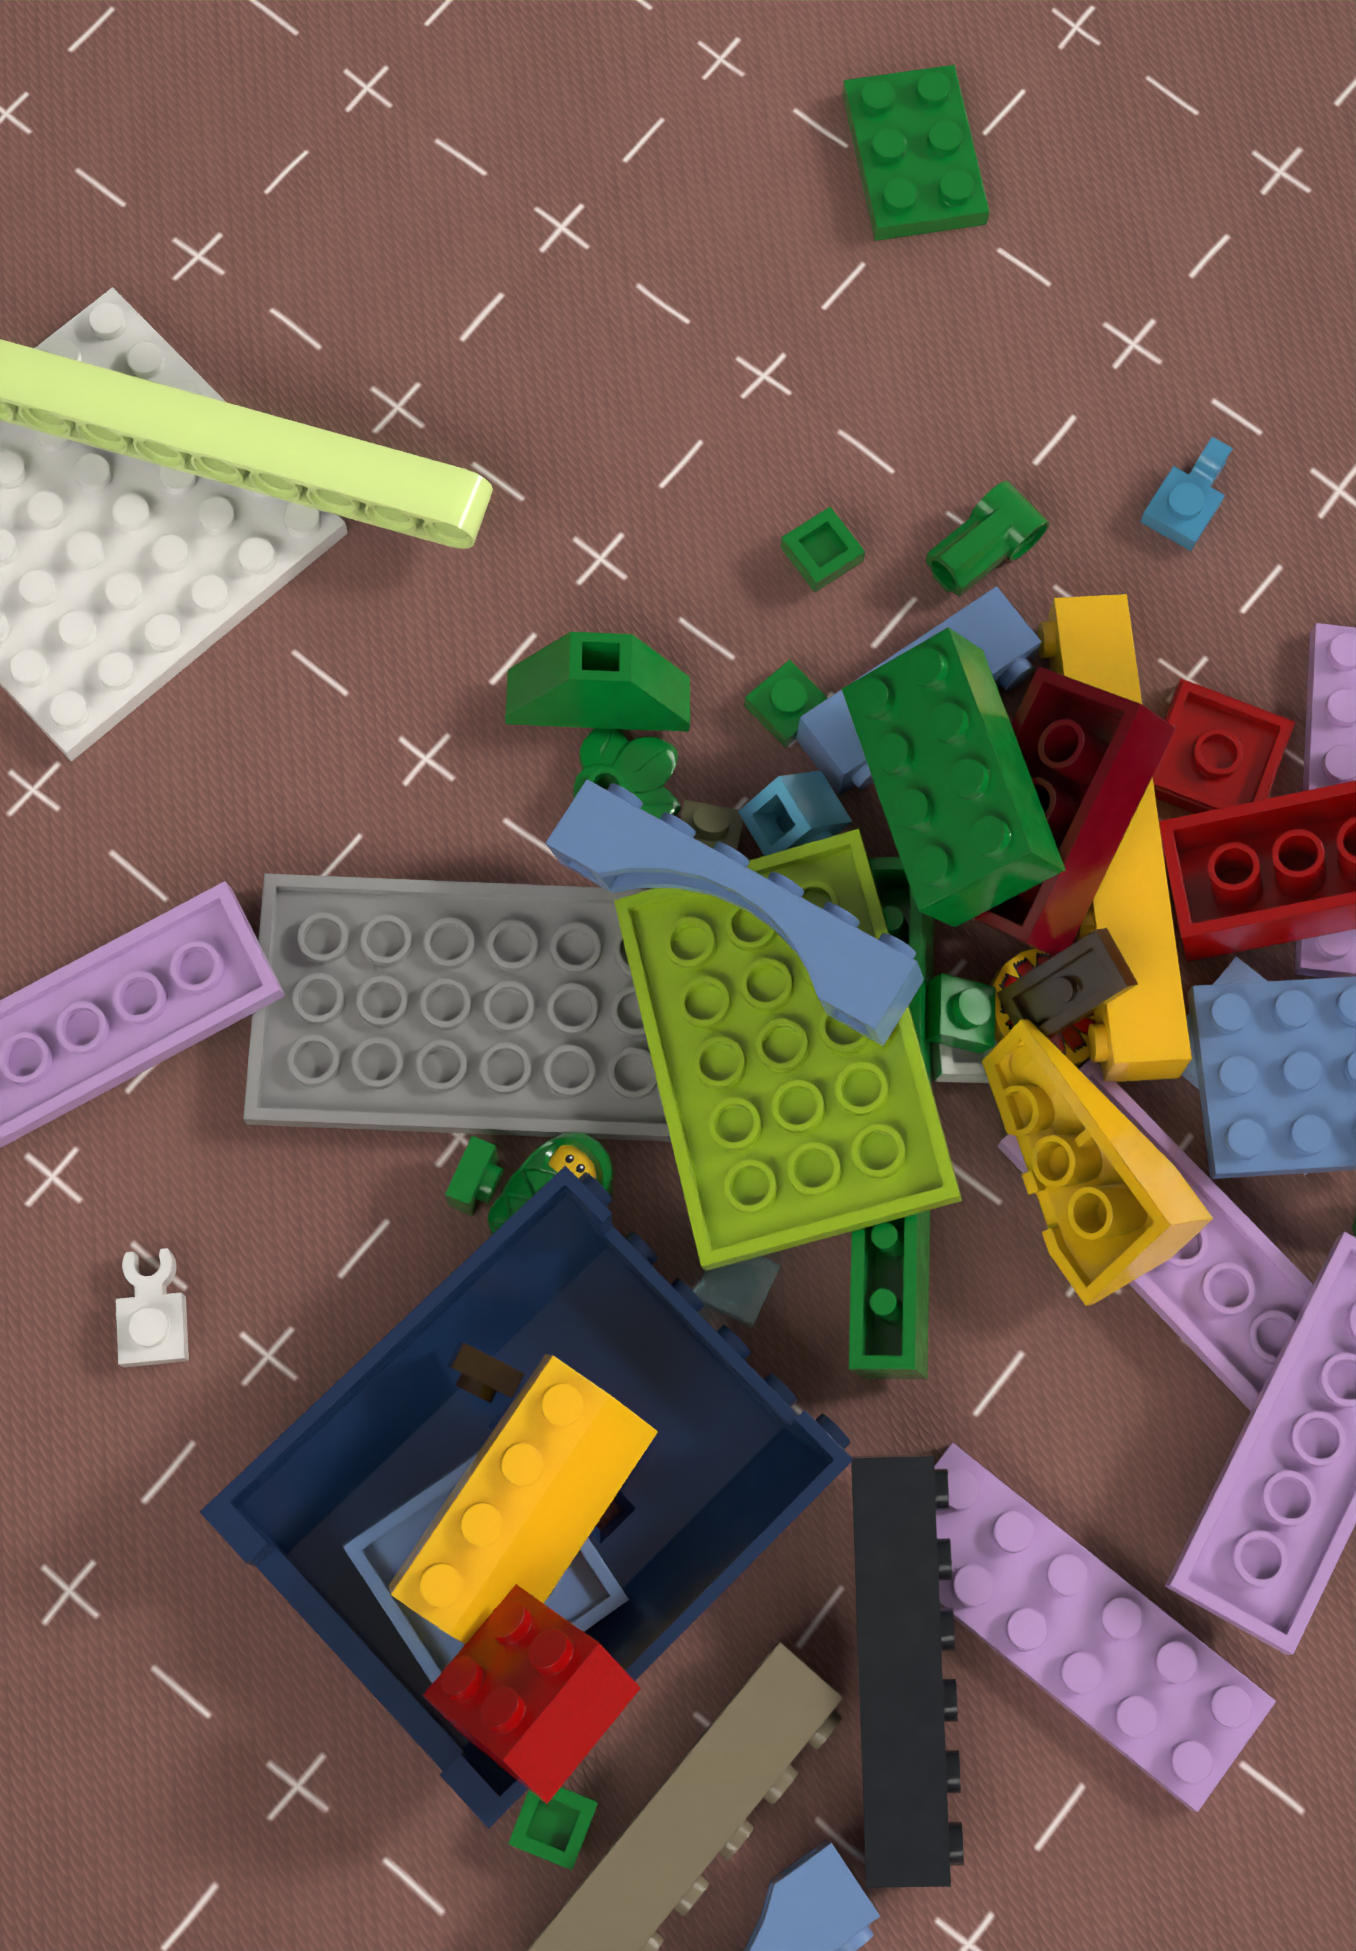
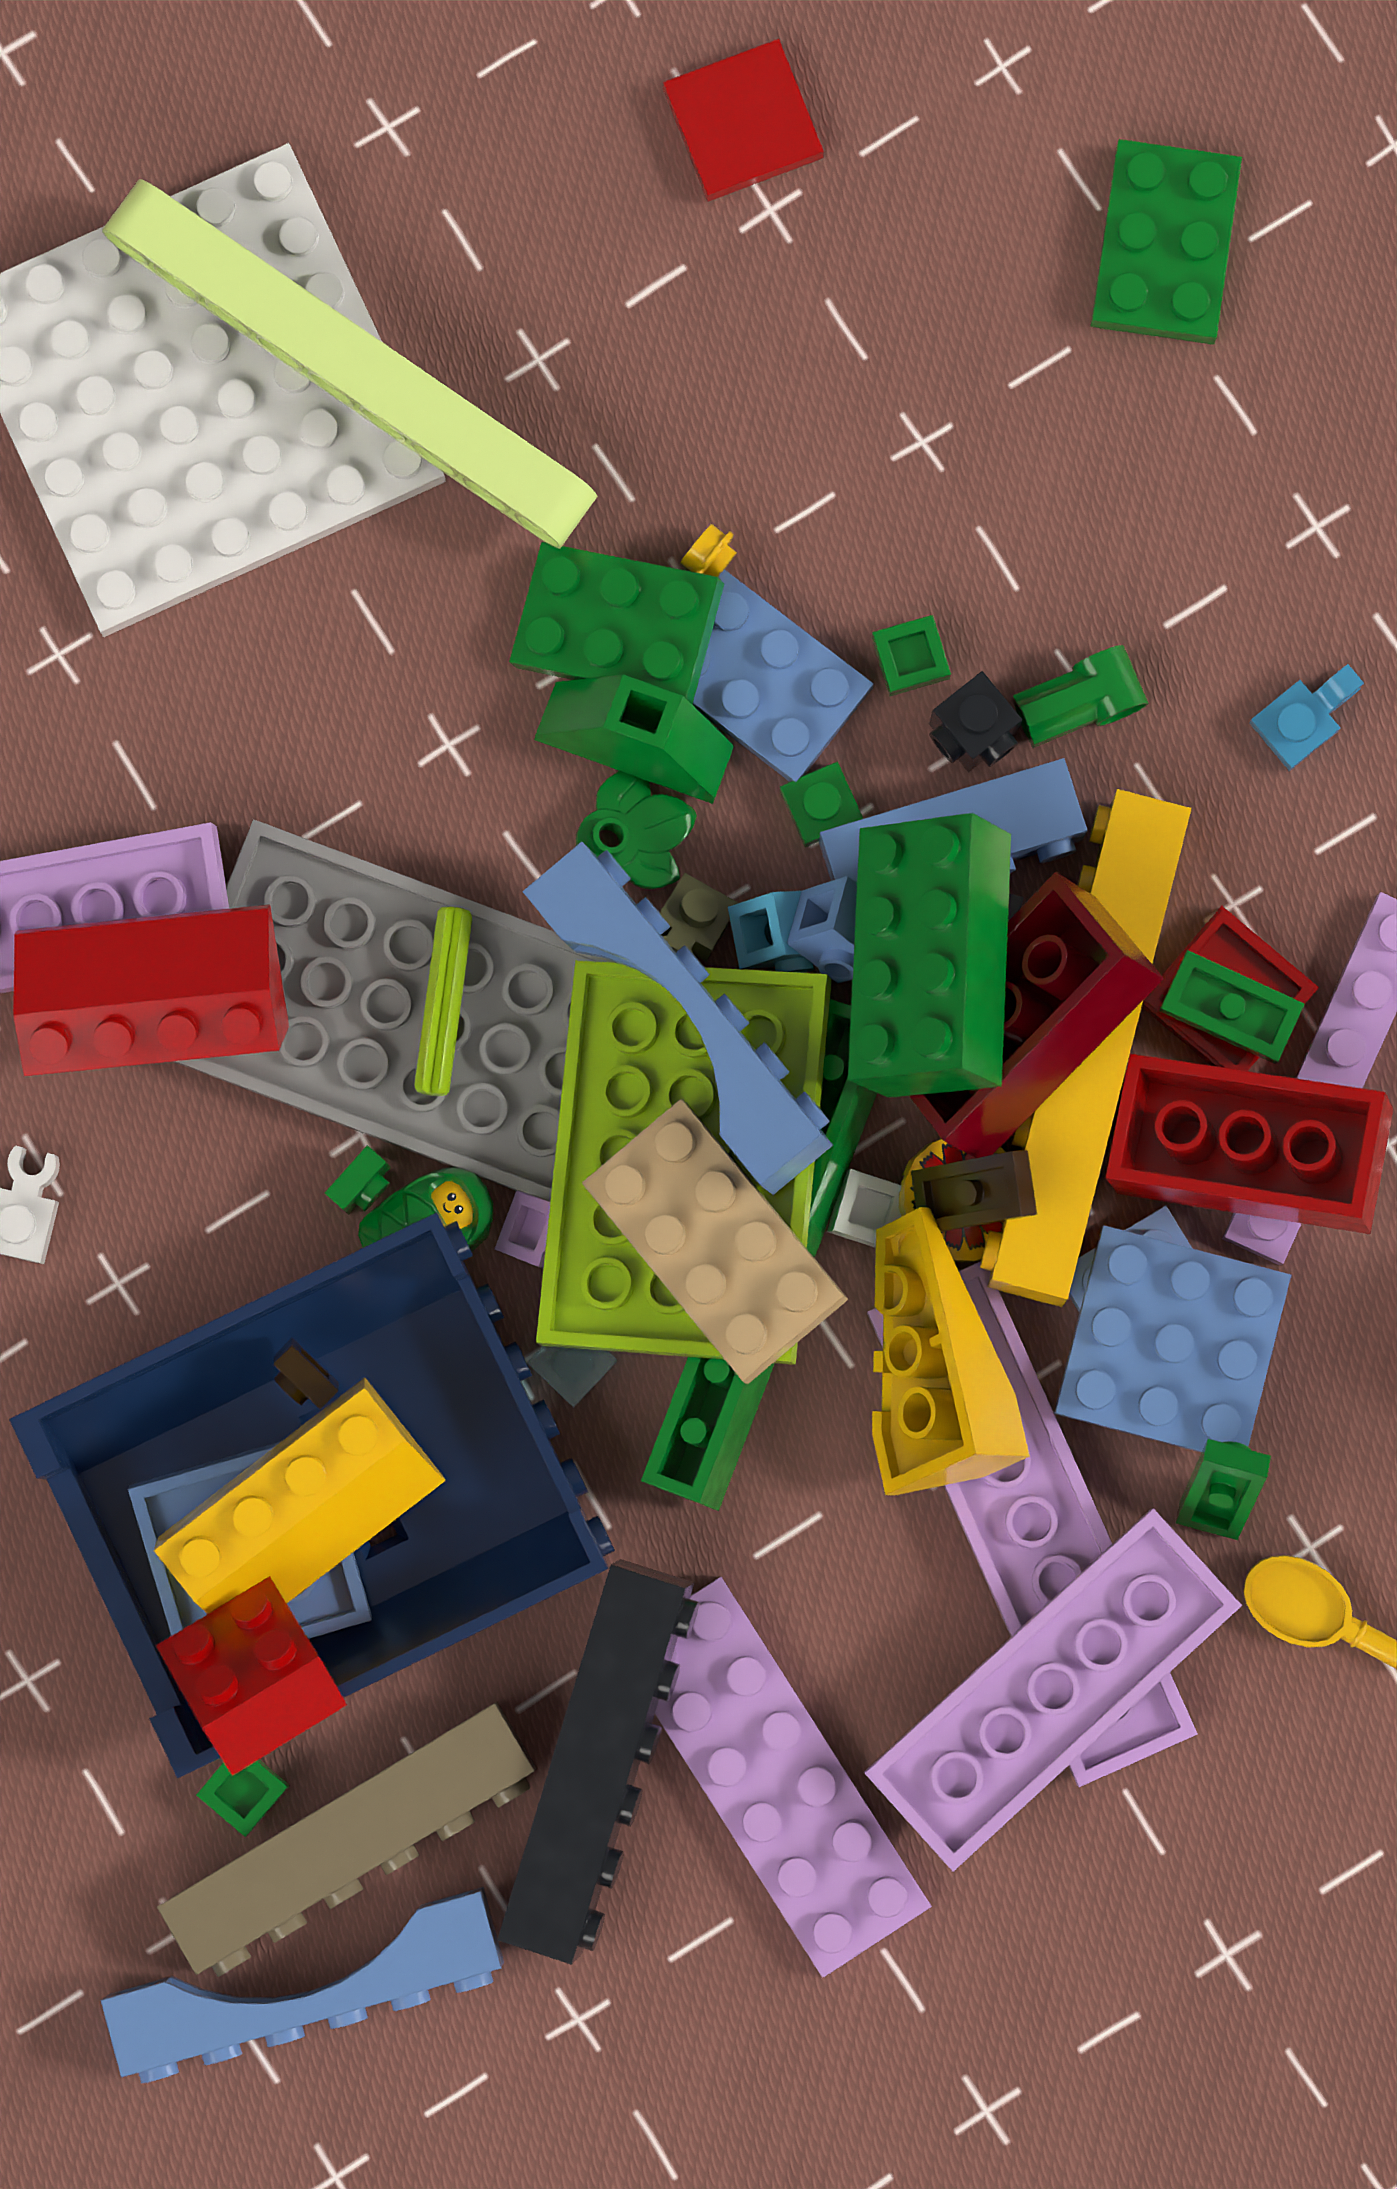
camera: 25 degrees right, 10 degrees up
green plate [926,973,996,1054] -> none
none -> red slope [13,904,289,1076]
none -> lime axle [414,906,472,1096]
none -> lavender plate [495,1190,550,1269]
none -> green plate [509,542,724,705]
none -> tan plate [582,1099,848,1384]
none -> red tile [663,39,824,202]
none -> yellow plate [680,524,737,577]
none -> medium blue plate [693,569,873,782]
none -> medium blue brick [787,876,857,983]
none -> black brick [929,671,1022,773]
none -> green plate [1159,950,1304,1064]

